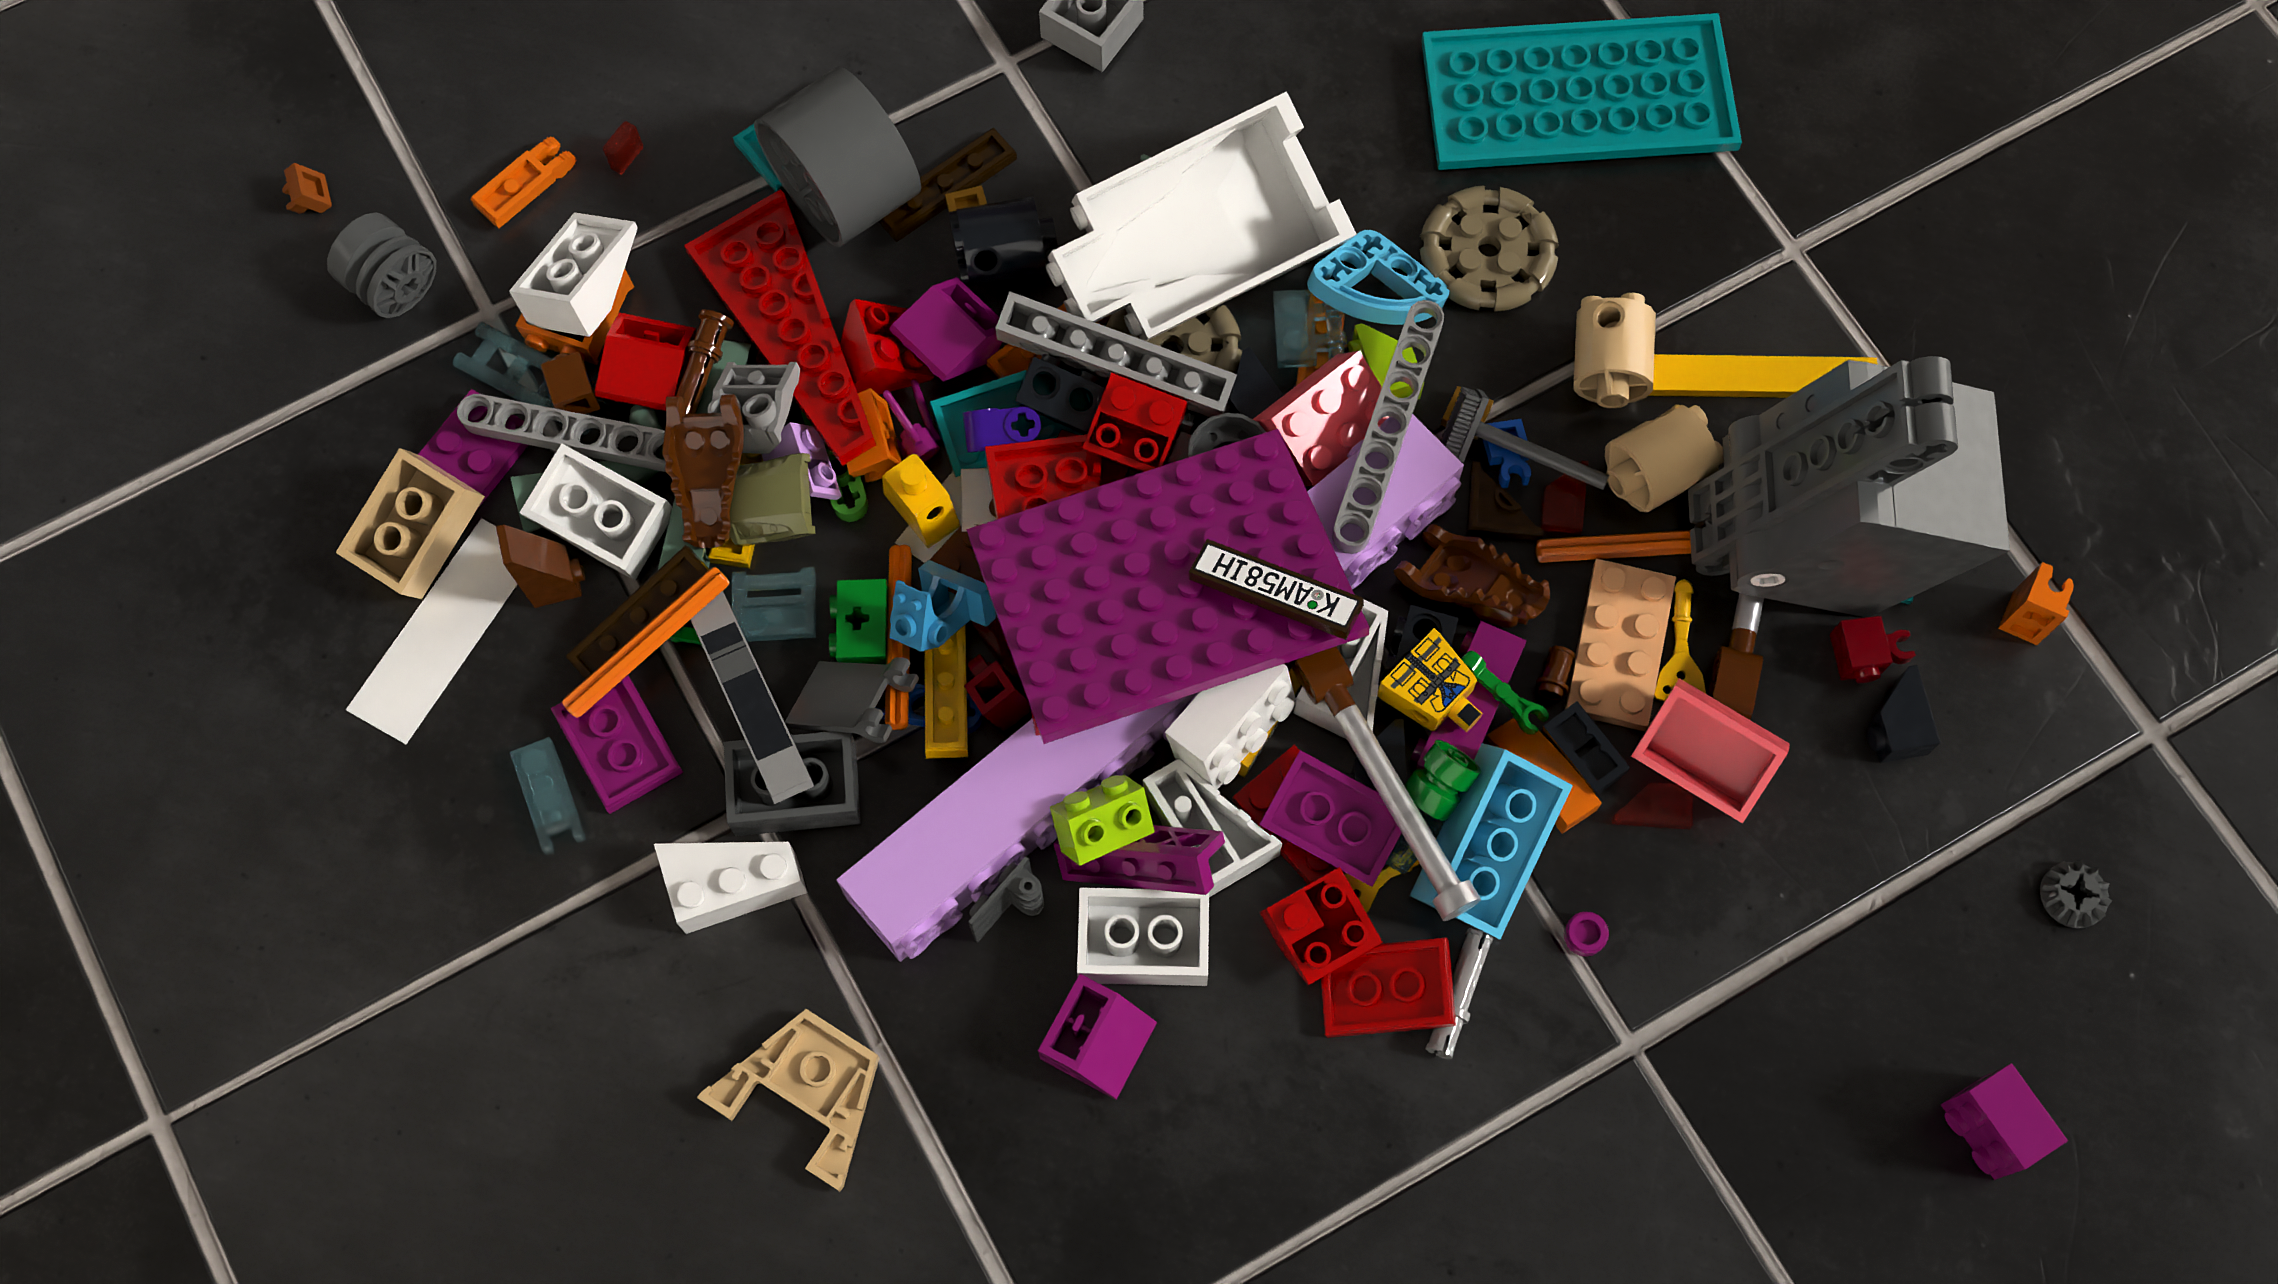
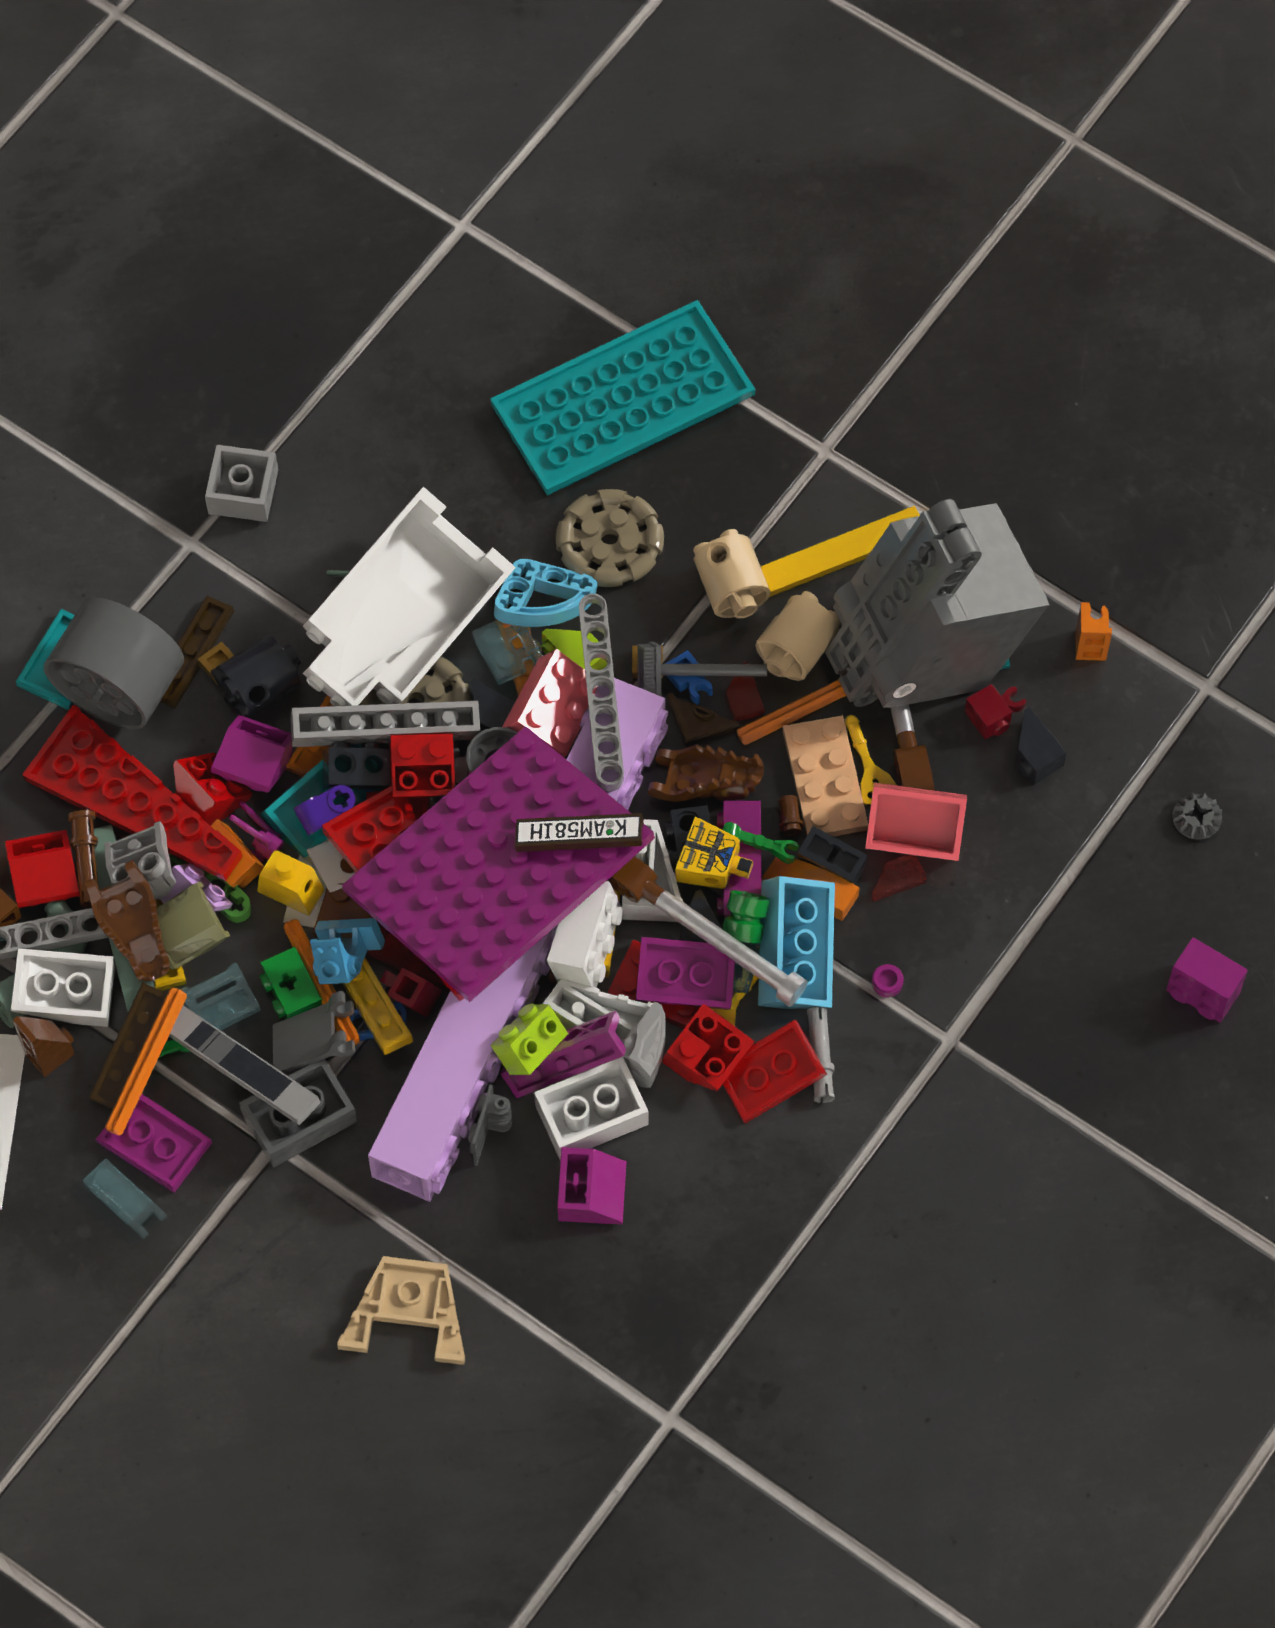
camera: 25 degrees left, 5 degrees down
white wedge [654,842,808,934] -> none
none -> light grey slope [624,1001,665,1088]

